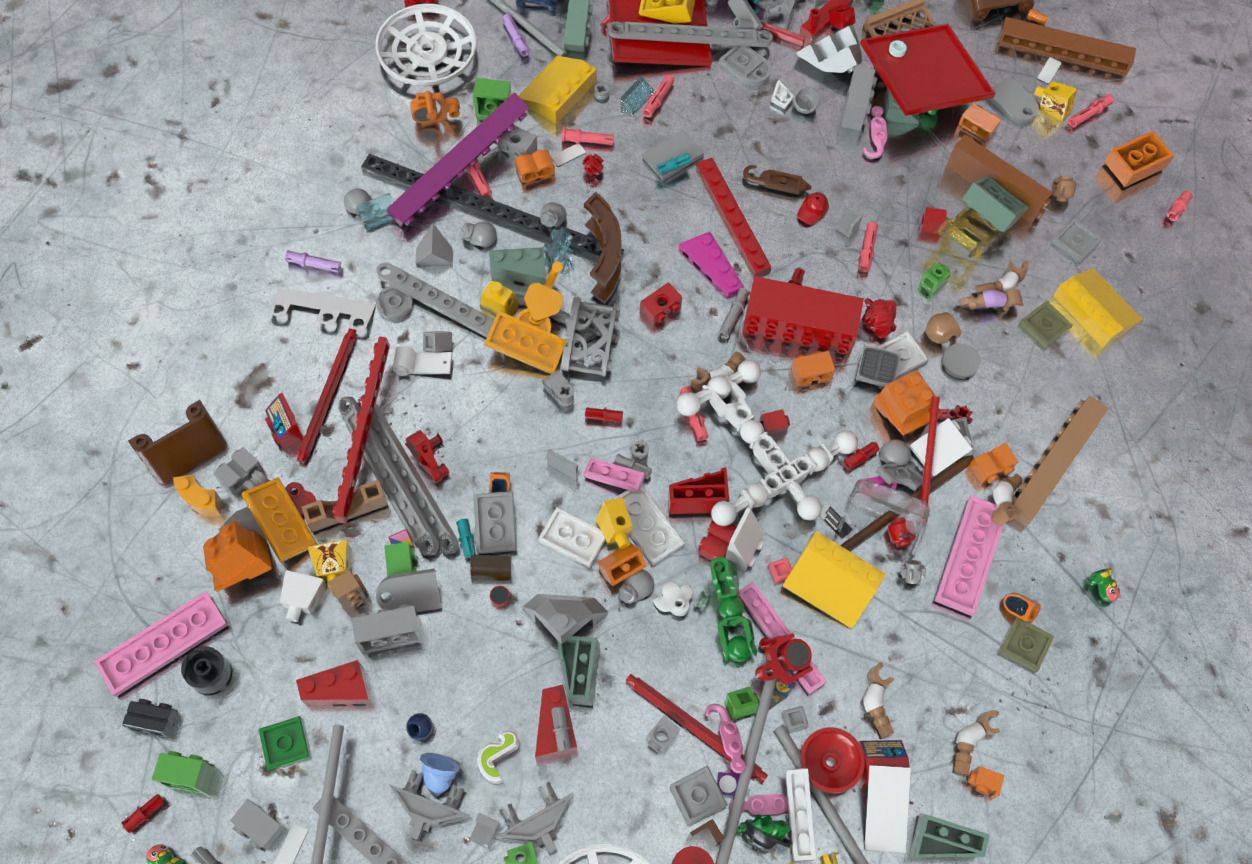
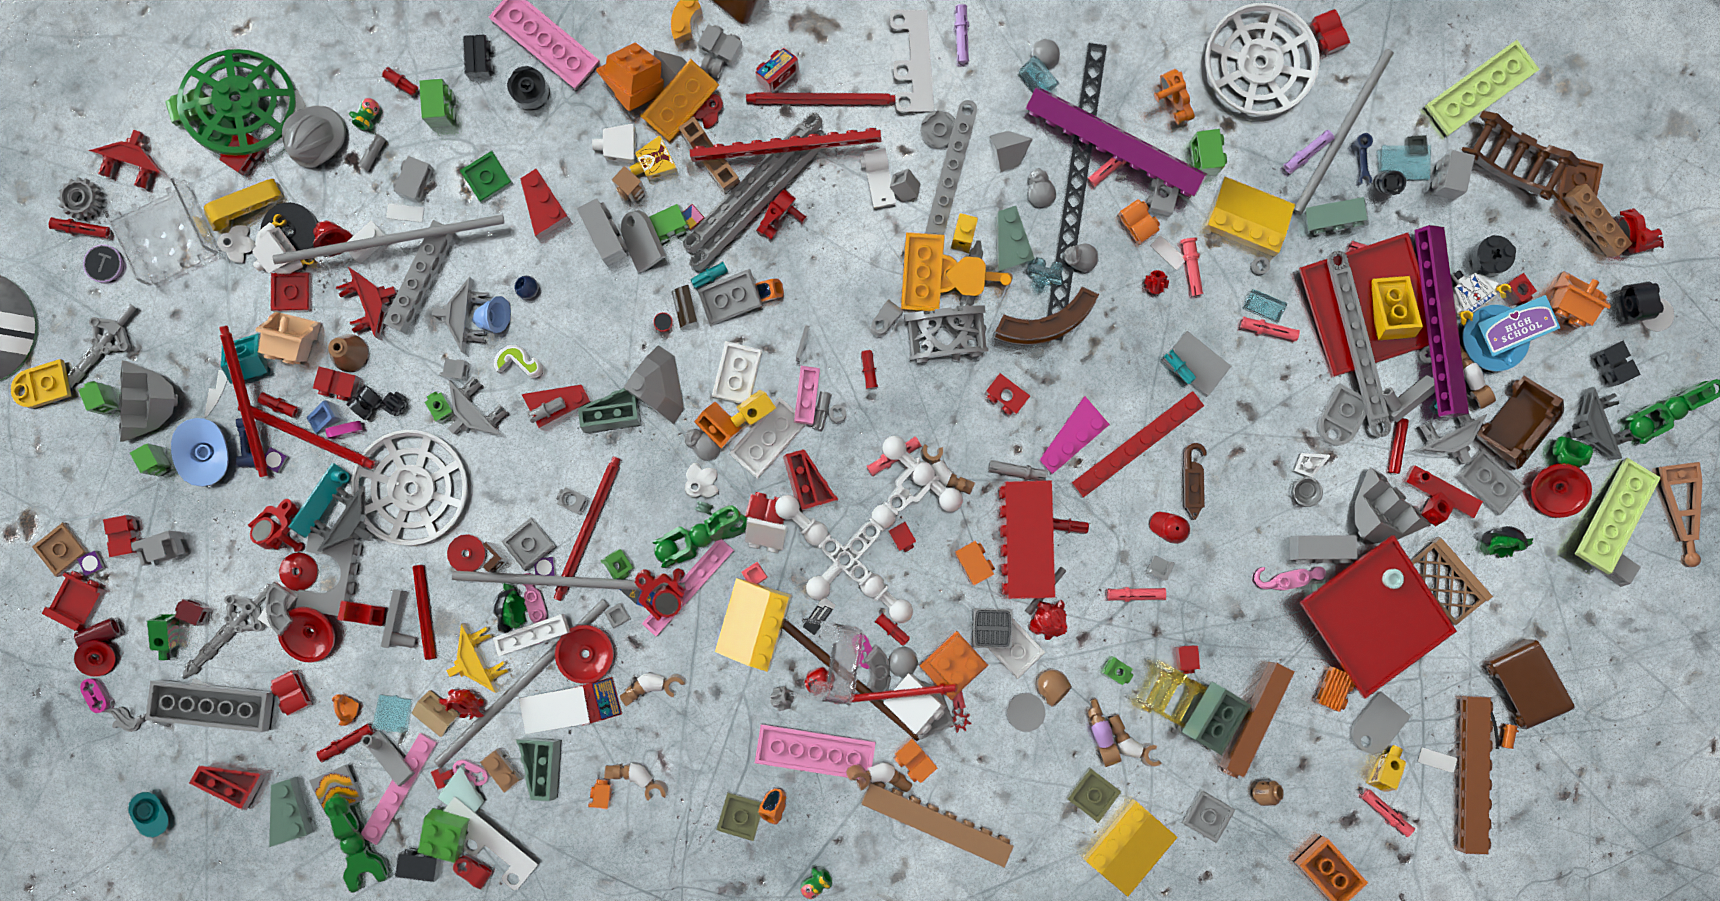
camera: 75 degrees right, 20 degrees up
bright pink piece [705,703,746,773] -> none

